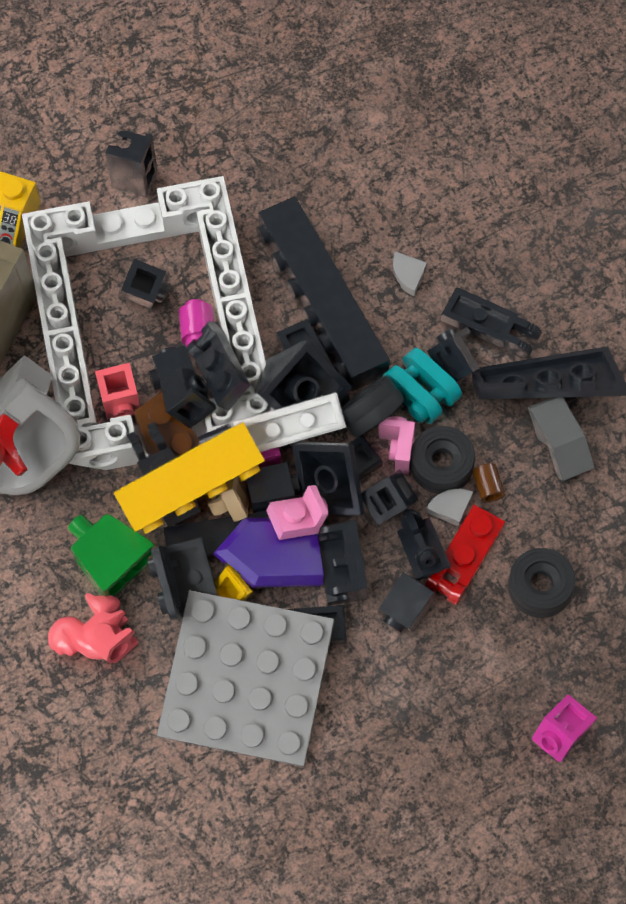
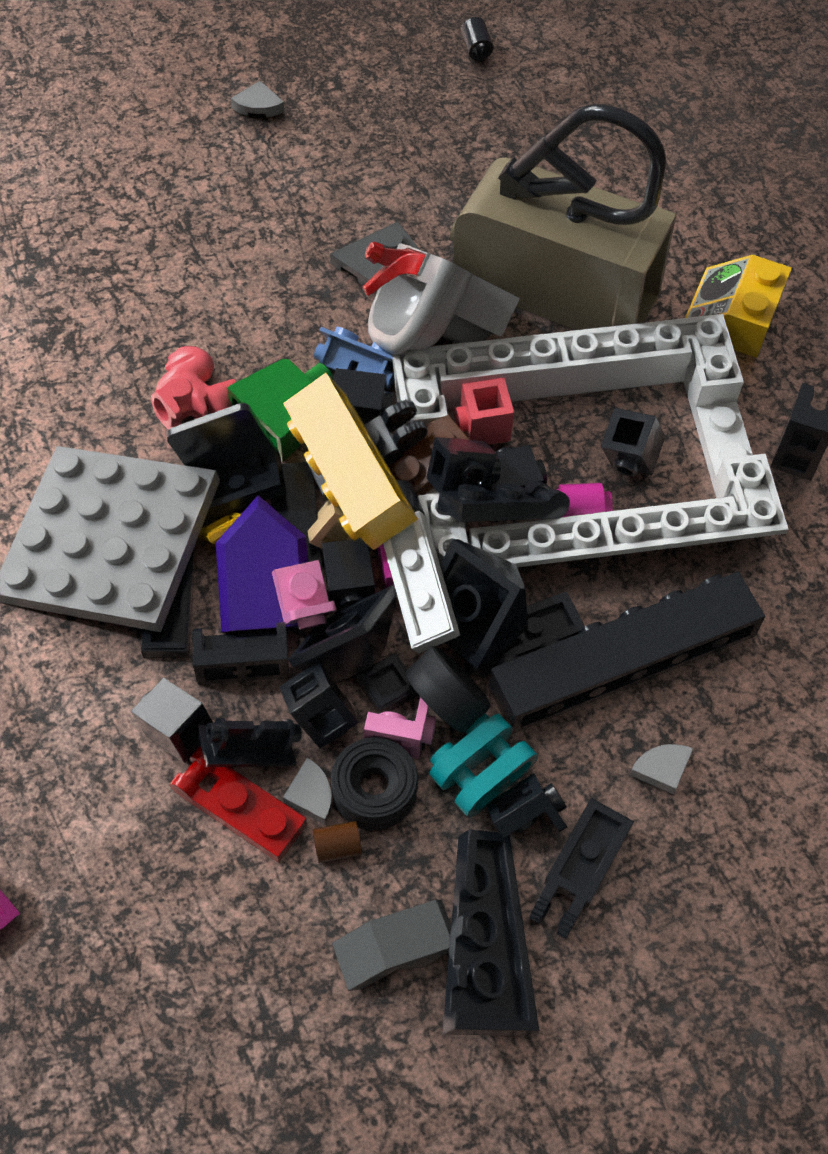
camera: 90 degrees right, 5 degrees down
black tyre [508,548,576,618] -> none
none -> medium blue hinge [314,327,395,389]
none -> black brick [334,368,394,425]

